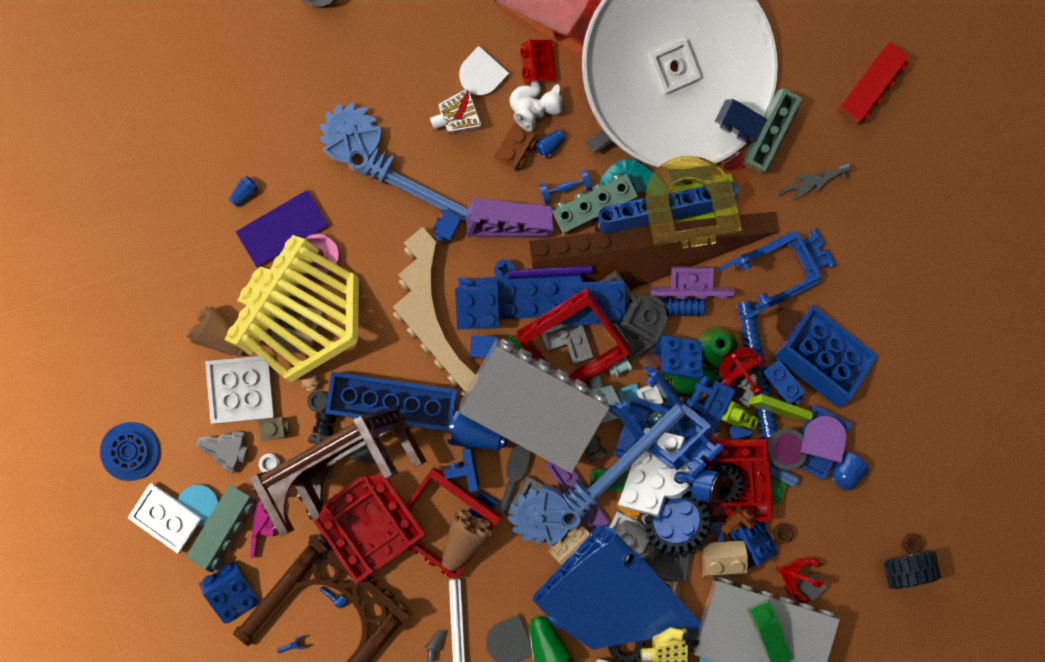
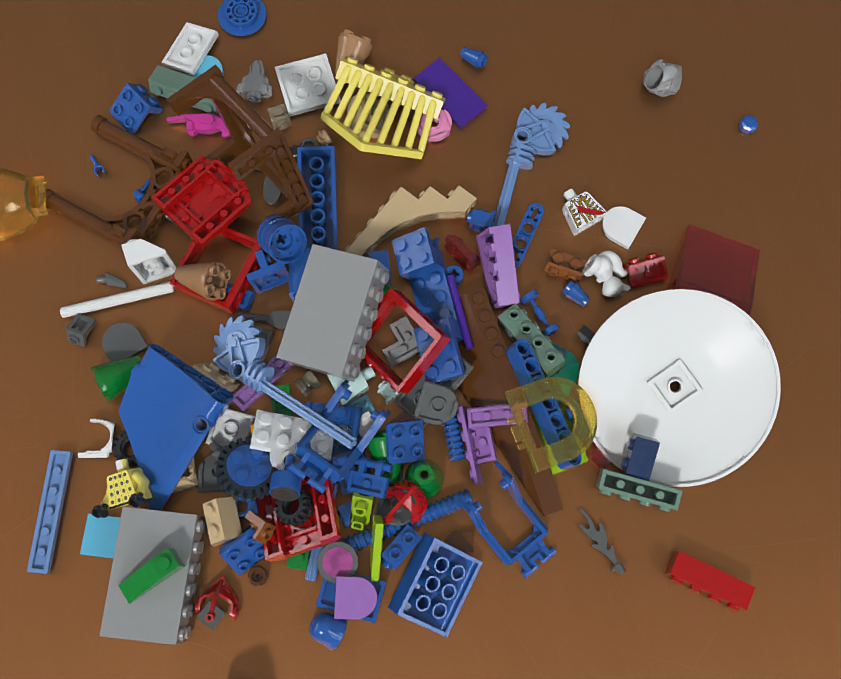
camera: 80 degrees right, 10 degrees down
none -> white slope [121,239,177,284]
none -> blue wheel [257,215,307,264]
none -> clear red slope [444,234,481,273]
none -> medium lavender tile [467,403,528,429]
none -> blue beam [512,203,544,269]

